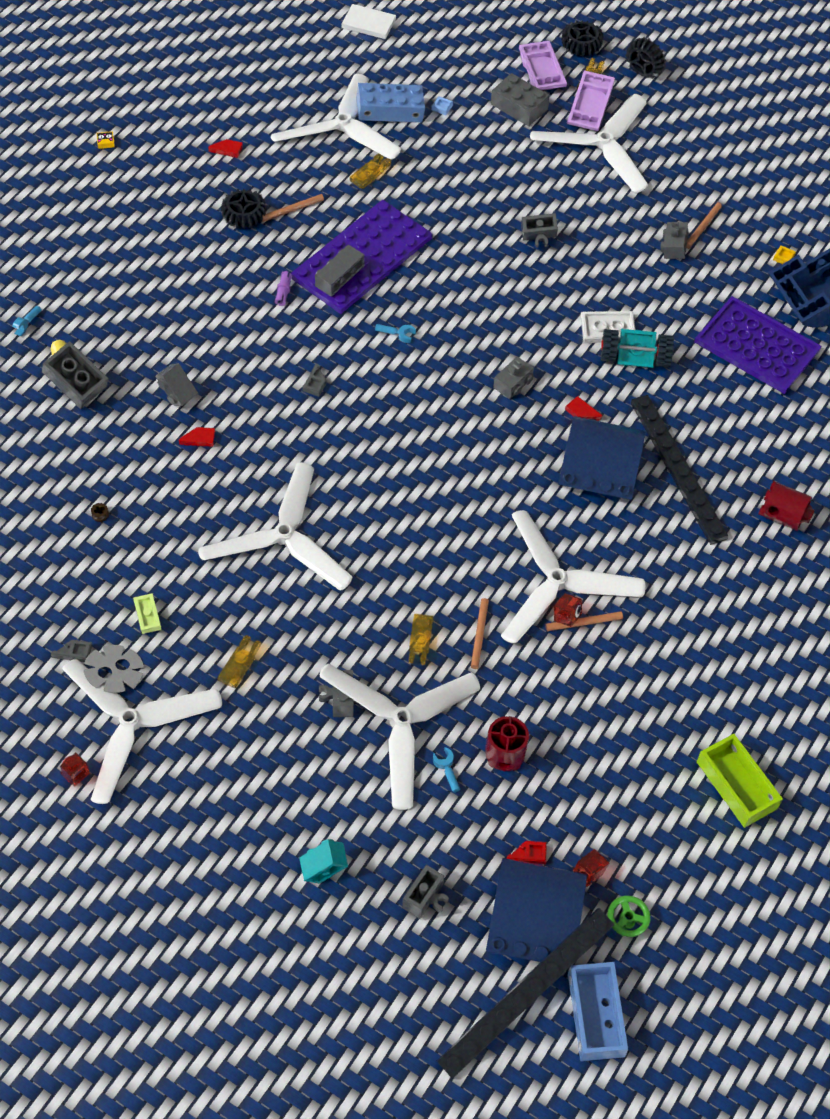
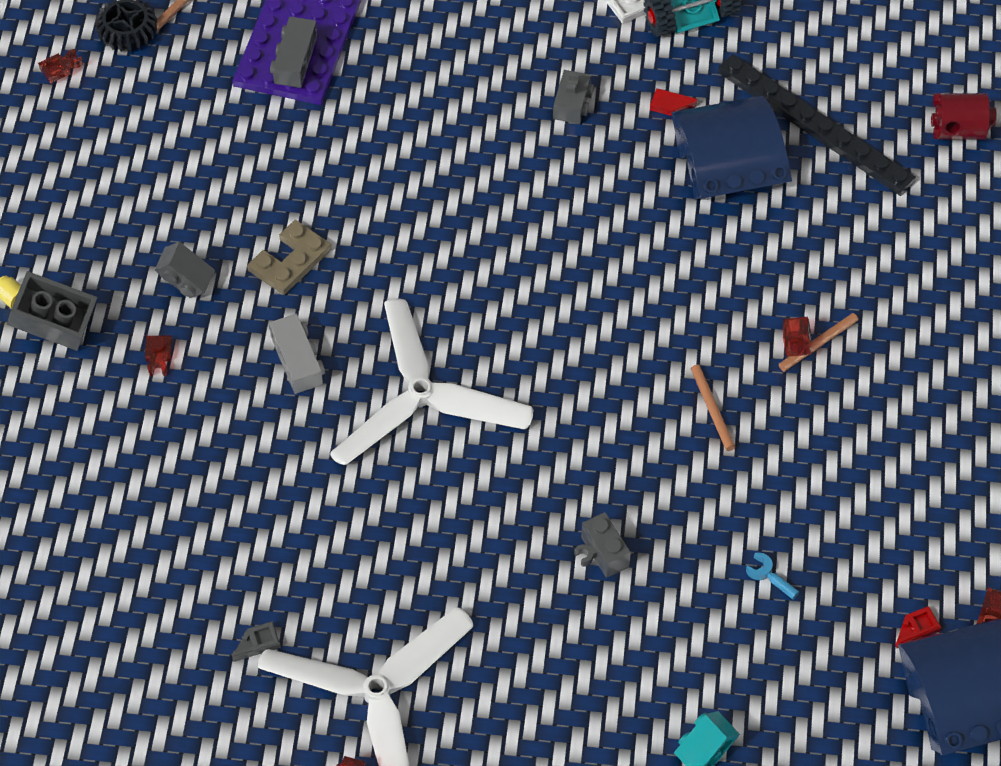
camera: 25 degrees left, 0 degrees up
light grey piece [84,645,144,693] -> none
dark brown bush [91,503,109,522] -> none
yellowish green plate [133,593,161,634] -> none
red tile [179,427,215,447] -> none
clear yellow hinge [217,635,261,688] -> none
medium lavender pin [275,271,292,306] -> none
dark grey tile [303,364,326,397] -> none
white piece [320,664,480,810] -> none
dark azure piece [375,324,416,343] -> none
dark grey brick [402,865,449,919] -> none
clear yellow hinge [409,614,433,665] -> none
dark red cylinder [485,716,529,771] -> none
white piece [501,510,646,643] -> none
none -> clear red plate [38,49,83,84]
none -> clear red plate [145,335,172,376]
none -> dark tan plate [247,220,332,295]
none -> light grey brick [269,313,325,394]

